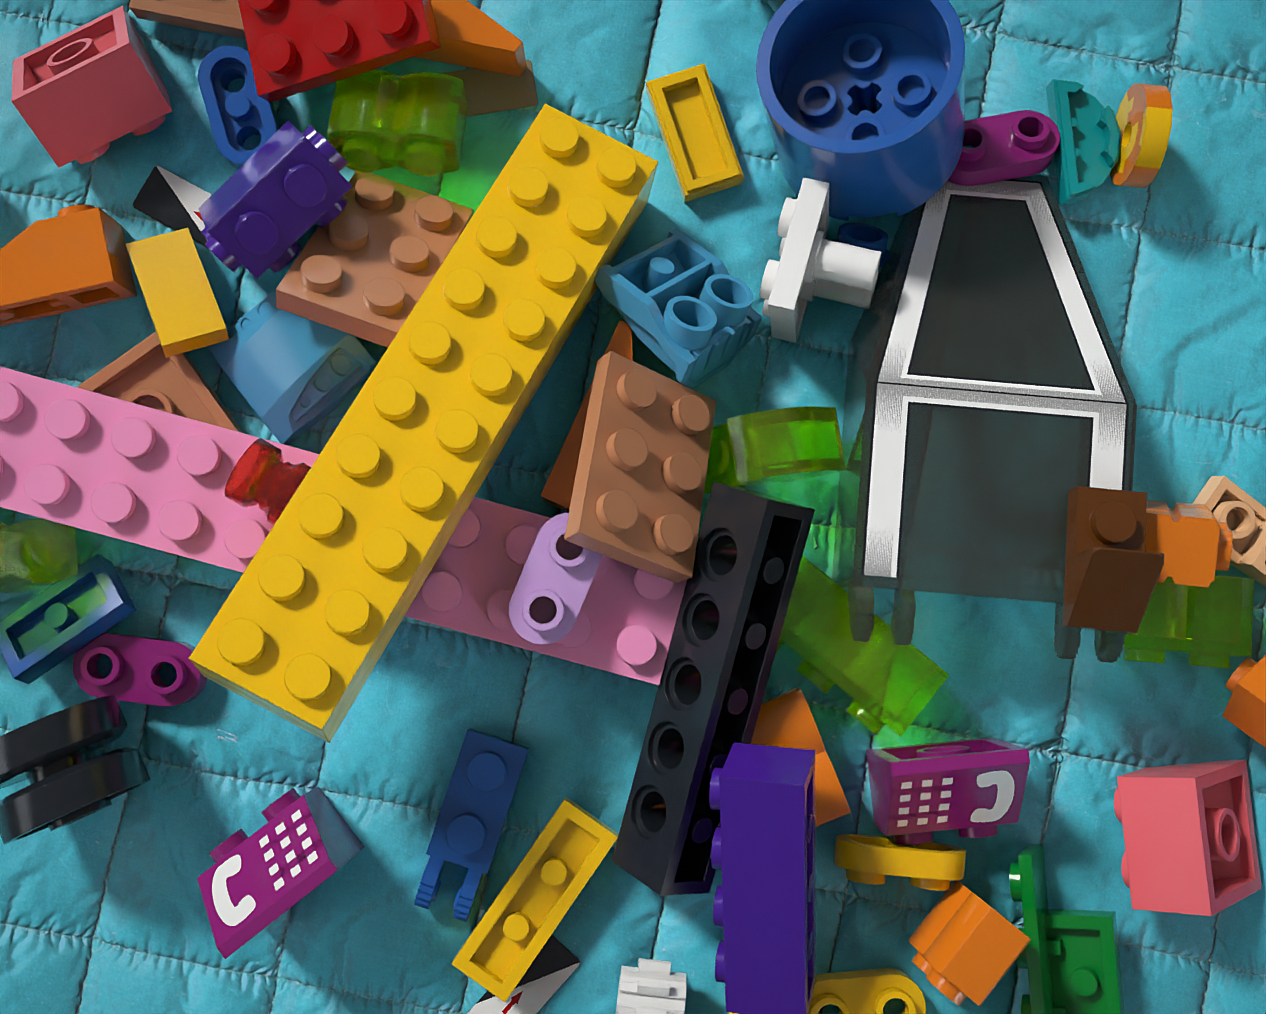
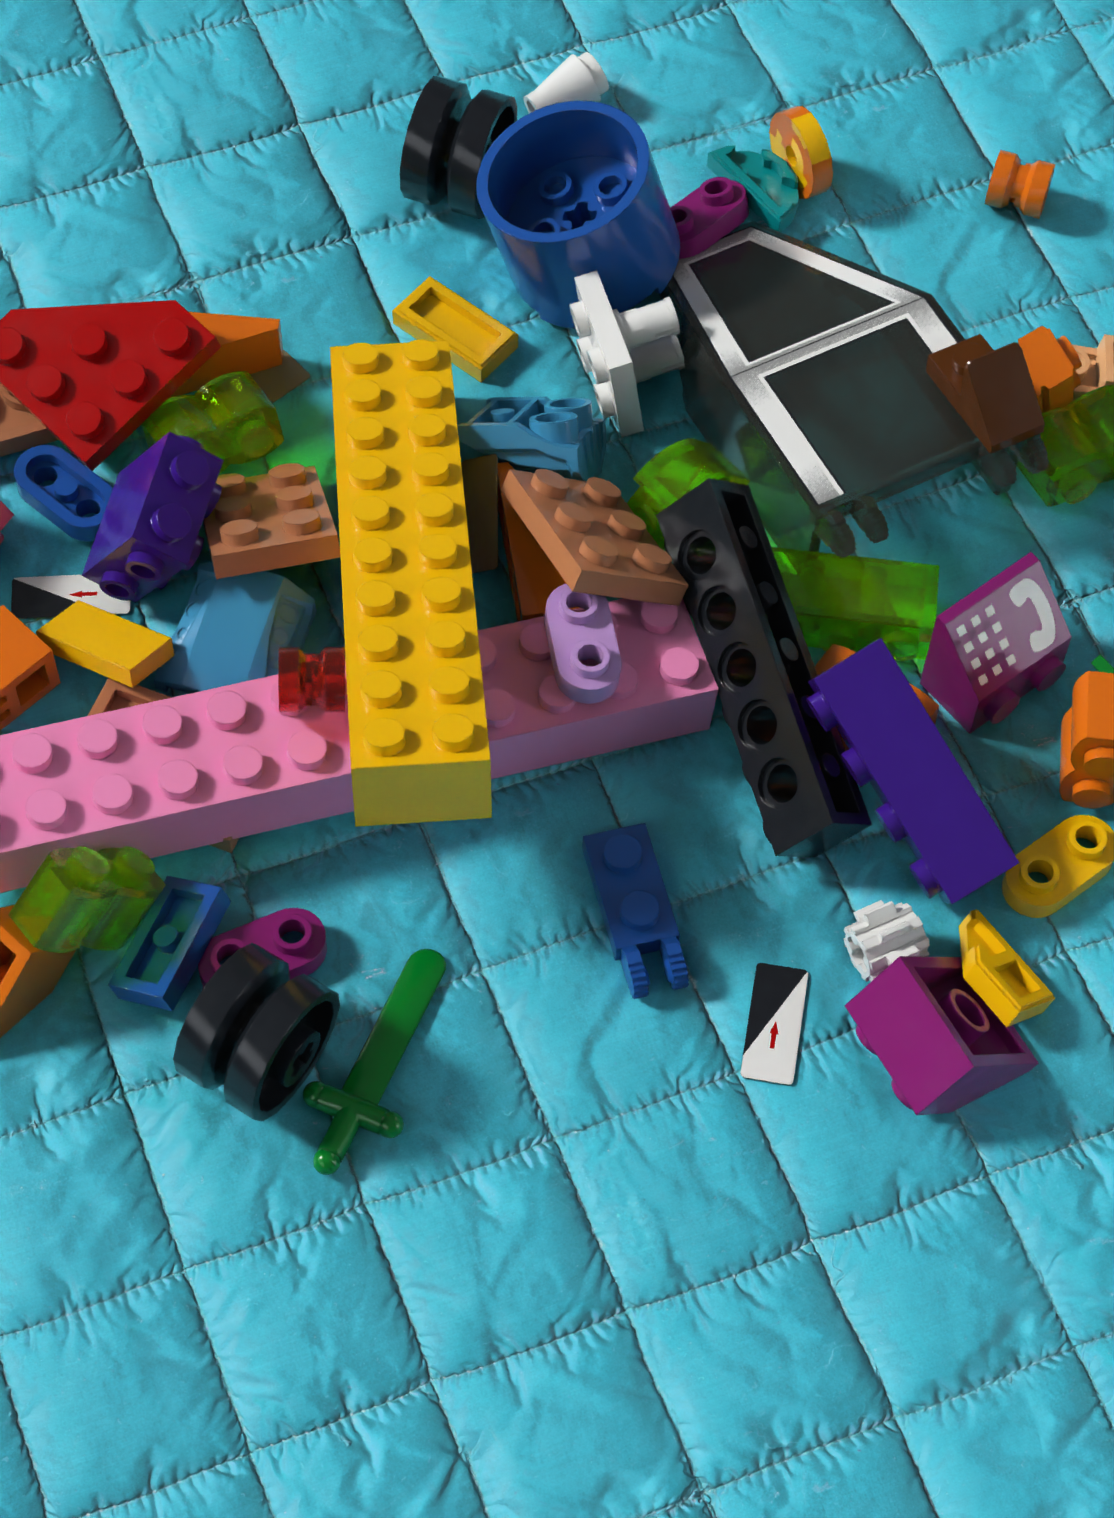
camera: 30 degrees left, 25 degrees down
magenta slope [197,786,364,959] -> none
yellow plate [451,796,618,1002] -> none
yellow plate [834,834,966,891] -> none
none -> green sword [303,949,446,1175]
none -> dark tan sticker [461,454,498,573]

